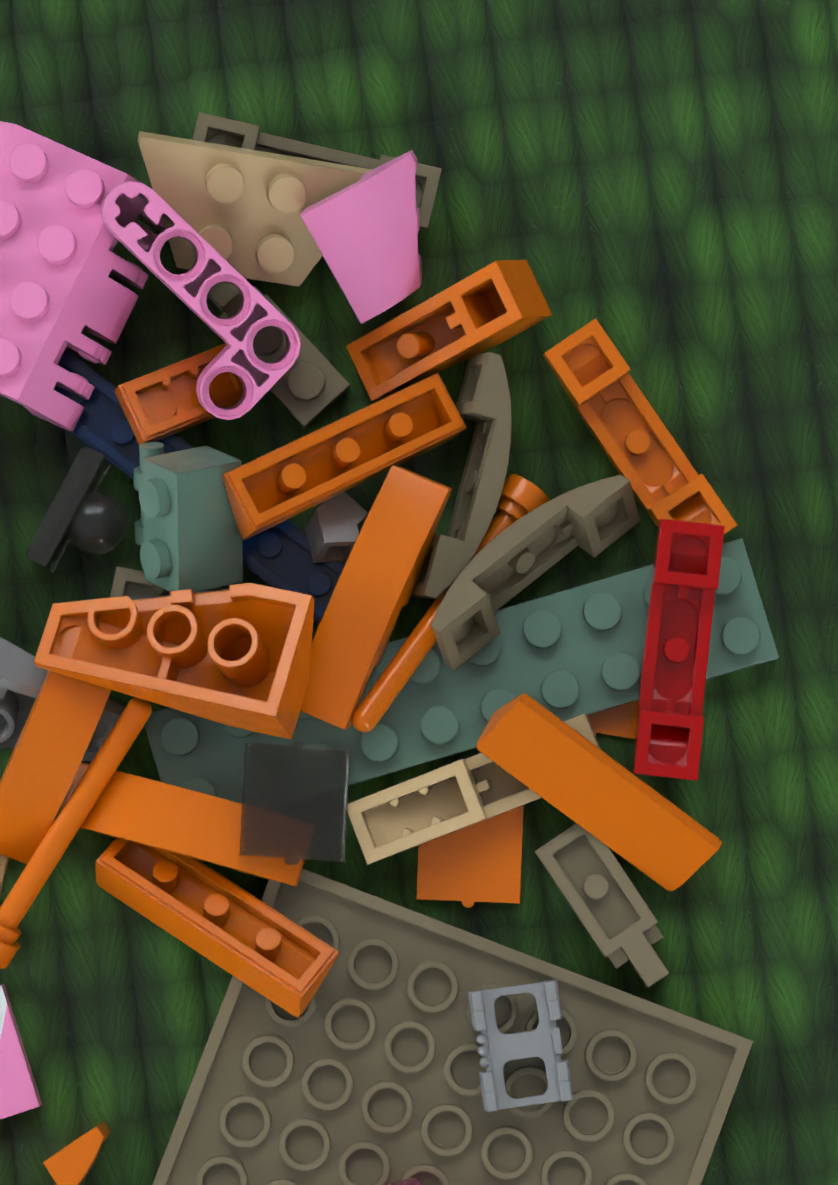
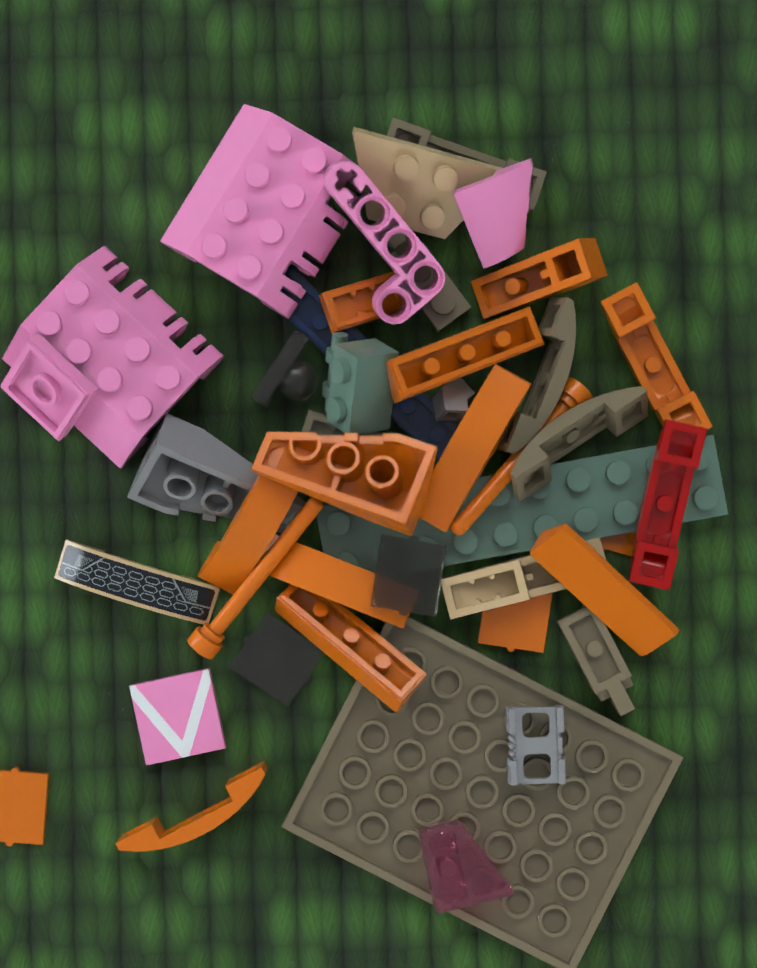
camera: 10 degrees right, 5 degrees up
none -> clear smoke piece [229,612,324,707]

